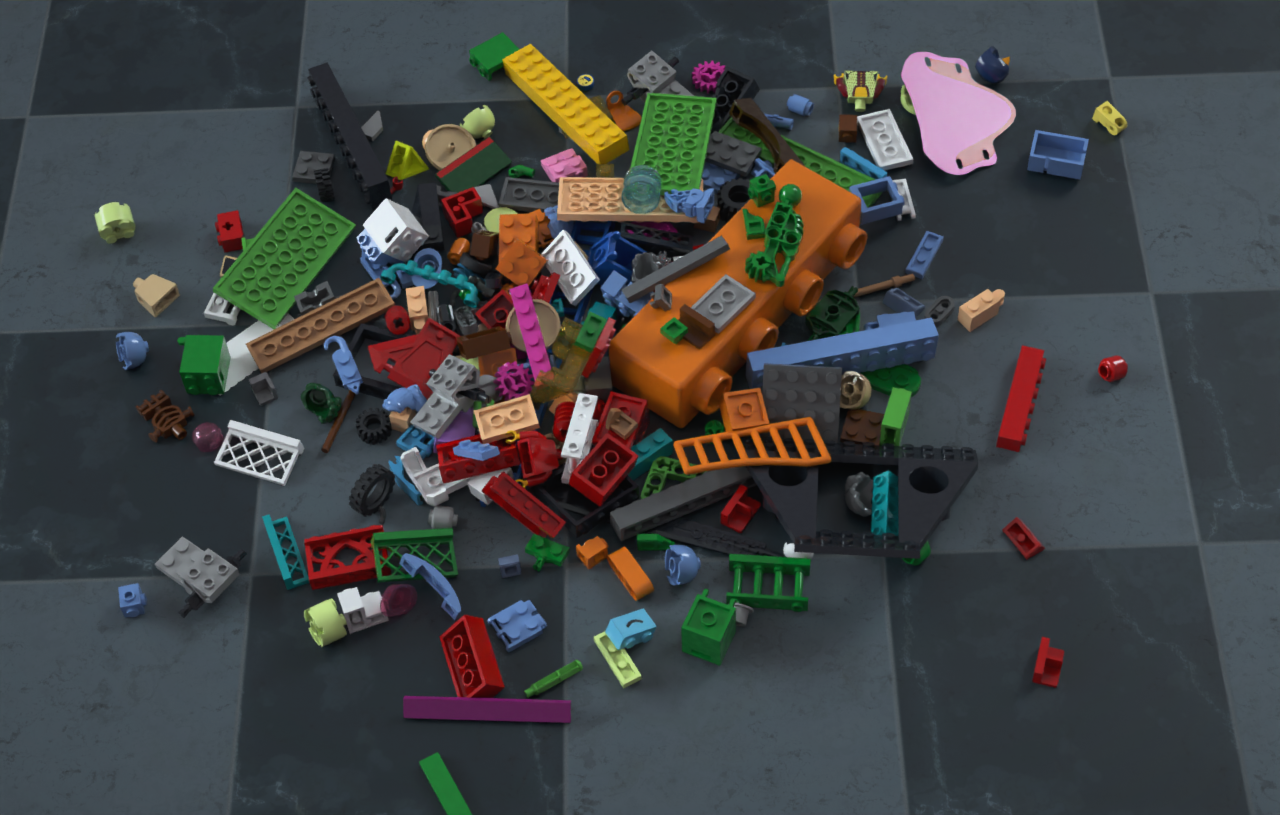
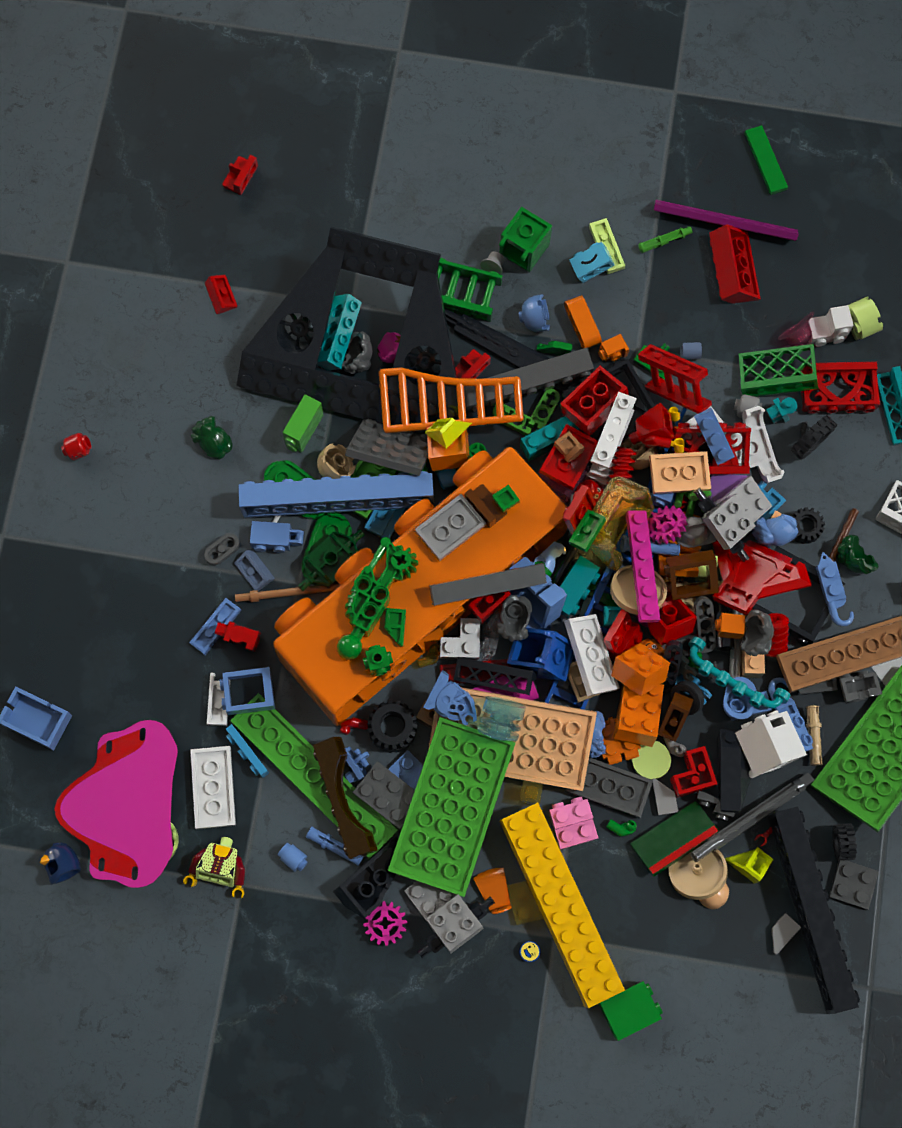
camera: 175 degrees left, 20 degrees up
dark azure arm [388,456,423,506] -> none
medium blue slope [399,553,461,620] -> none
orange brick [447,238,470,265] -> none
yellowish green cylinder [460,105,495,139] -> none
medium blue plate [487,600,547,652] -> none
dark grey tile [650,284,672,311] -> none
reddish brown brick [839,115,857,143] -> none
reddish brown plate [840,409,885,445] -> none
light nougat brick [958,289,1005,332] -> none
red brick [996,345,1047,452] -> none
none -> dark green hair [191,416,233,459]
none -> red hips [215,621,261,652]
none -> dark pink hair [377,332,401,364]
none -> neon yellow slope [425,418,472,449]
none -> dark grey piece [690,773,814,862]
none -> orange brick [715,613,745,639]
none -> dark grey hair [740,609,774,656]
none -> teal hips [766,397,797,424]
none -> tan pin [806,705,823,766]

